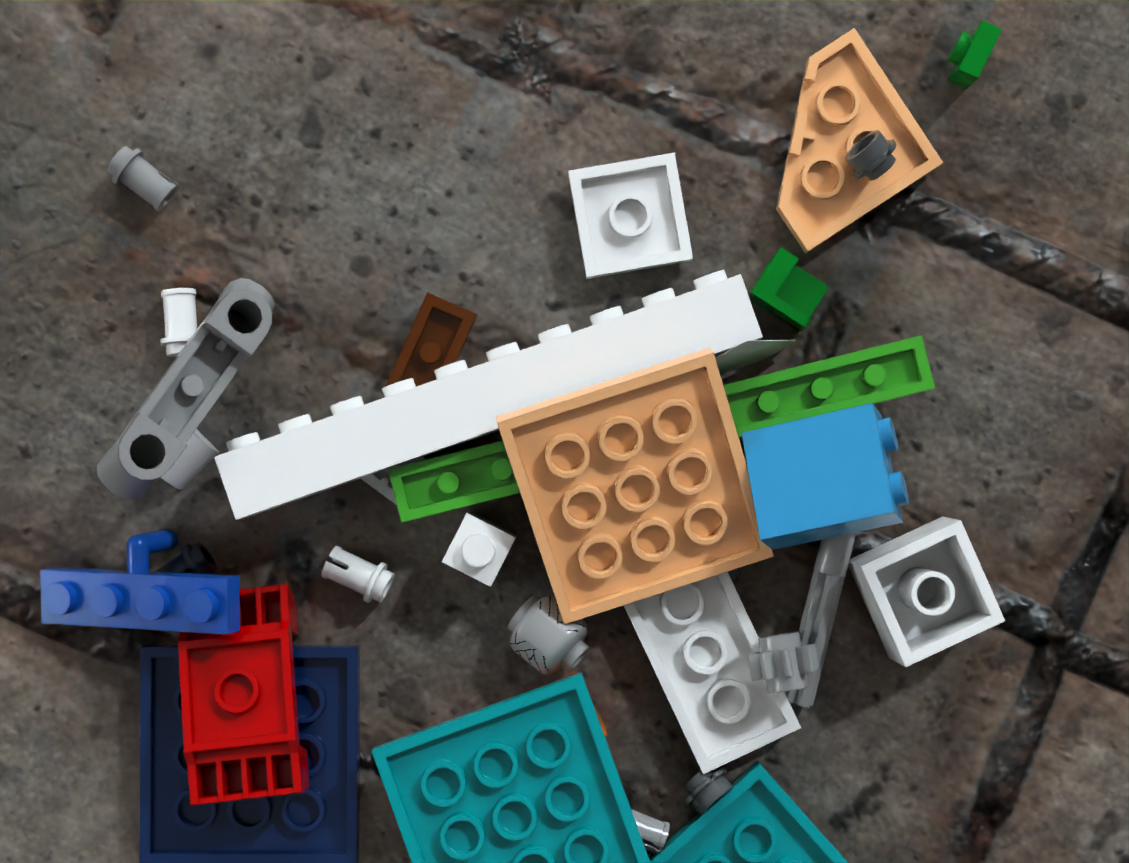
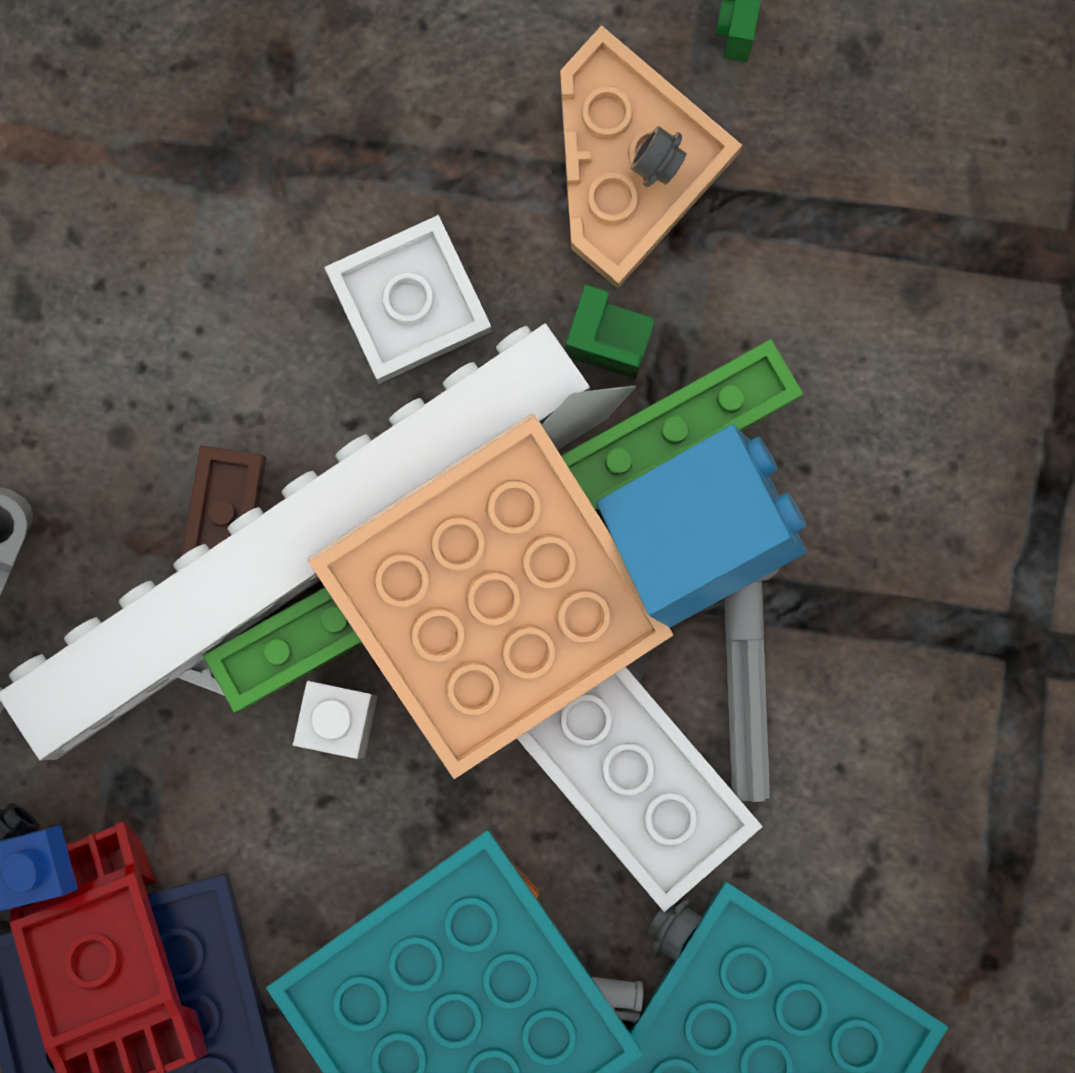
camera: 10 degrees left, 5 degrees down
white pin [321,546,395,603] -> none
light grey head [507,595,590,676] -> none
light grey gear [747,631,820,693] -> none
white brick [848,516,1005,667] -> none

